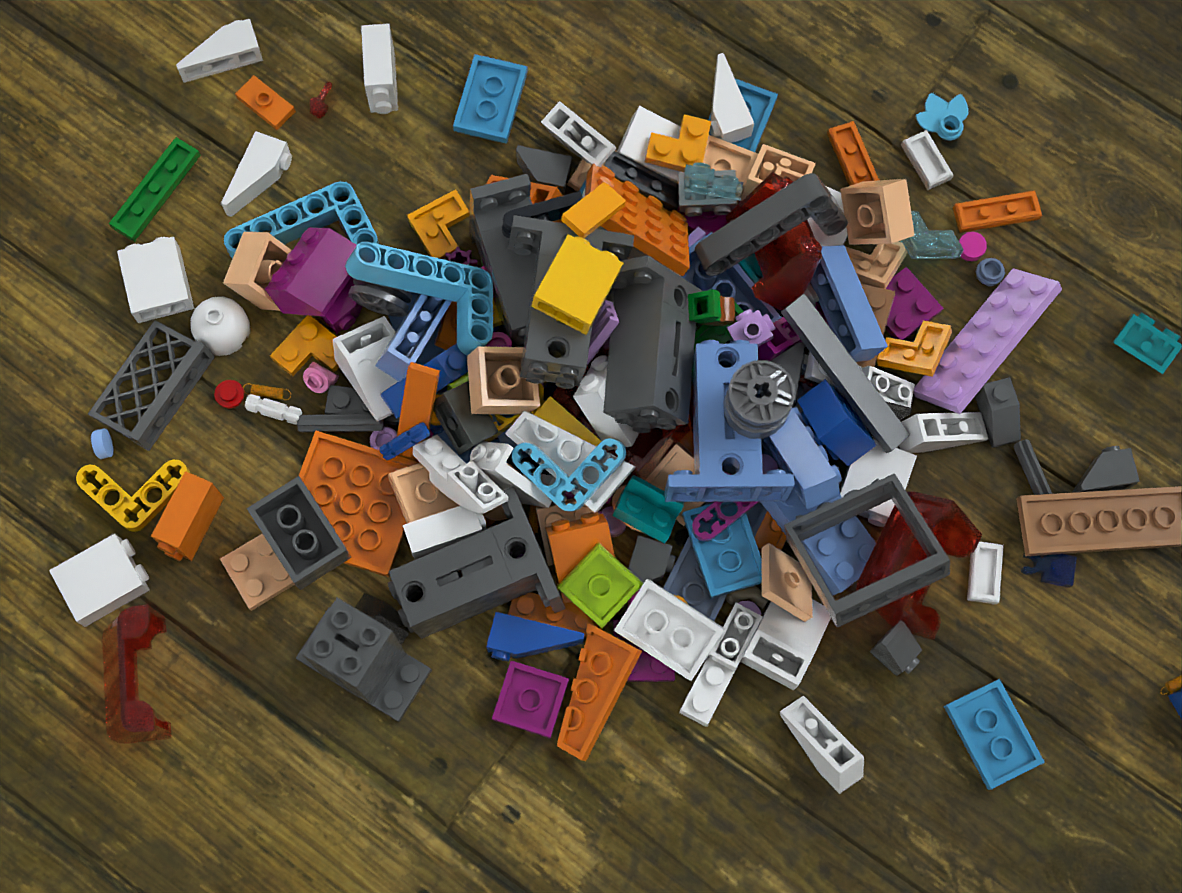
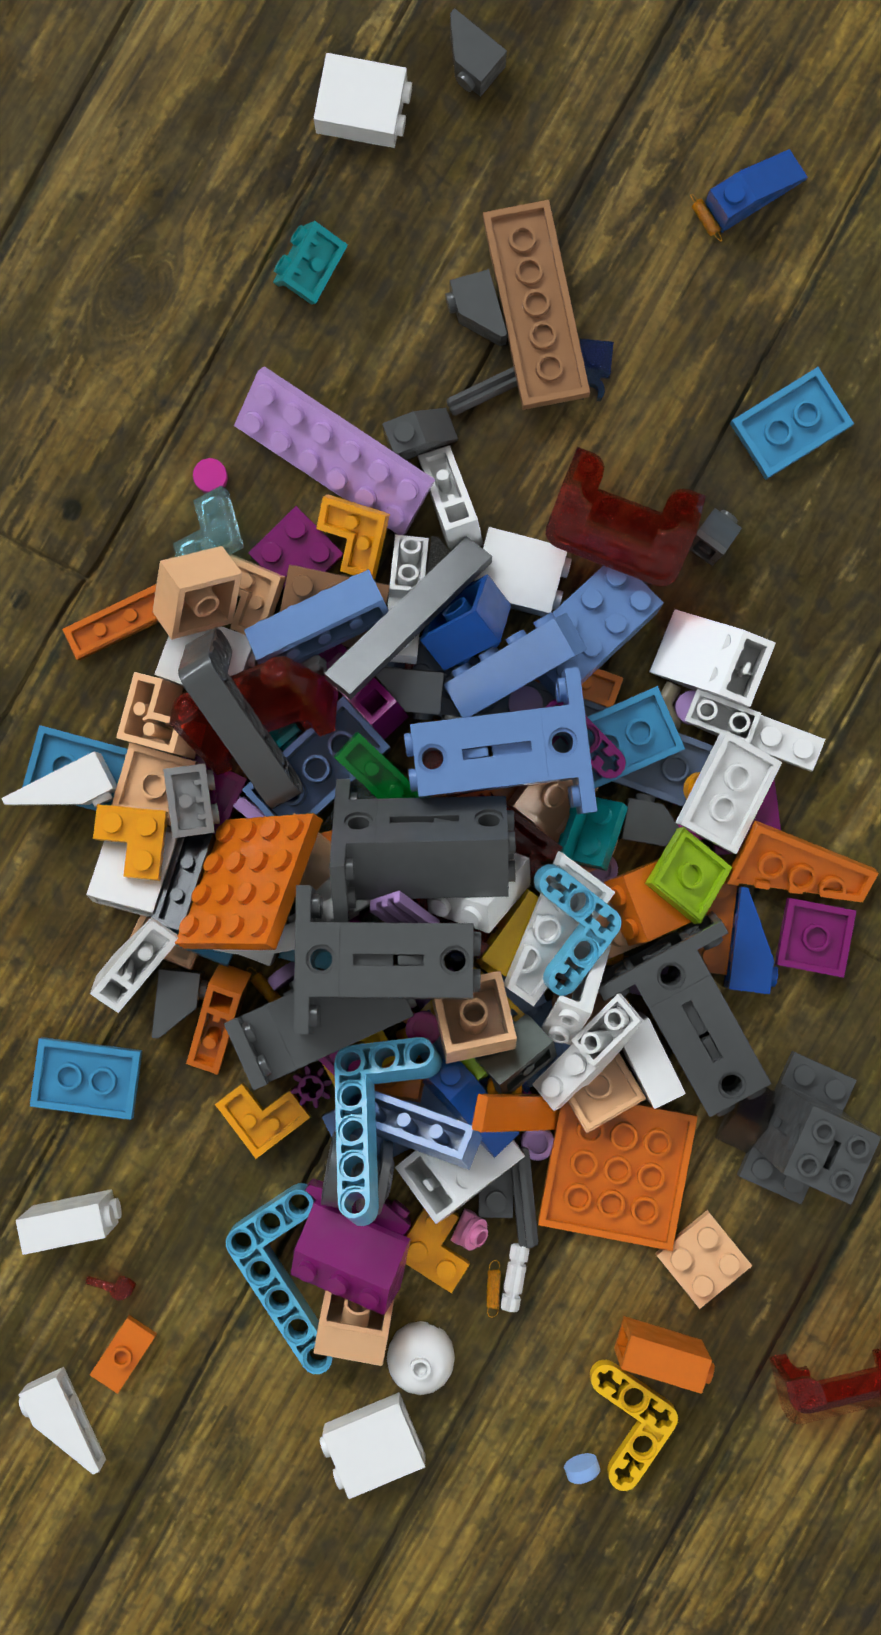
camera: 85 degrees left, 15 degrees up
white brick [49,534,150,627] -> none
dark grey fence [88,320,215,451] -> none
green plate [109,137,201,242] -> none
red plate [214,380,244,409] -> none
white slope [221,131,292,217] -> none
dark grey brick [247,476,352,590] -> none
blue axle [380,423,430,460] -> none
black plate [502,191,583,238] -> none
yellow brick [531,234,623,335] -> none
light orange tile [561,181,626,238] -> none
clear light blue plate [684,162,744,201] -> none
green leg [688,289,736,326] -> none
flat silver wheel [724,360,795,439] -> none
lavender brick [727,309,776,347] -> none
light nougat plate [761,543,813,622] -> none
white slope [780,696,864,794] -> none
dark grey window [784,473,950,628] -> none
white tile [901,130,954,190] -> none
medium azure plate [916,93,968,140] -> none
orange tile [953,190,1042,233] -> none
white tile [967,541,1003,605] -> none
sand blue plate [976,258,1005,286] -> none

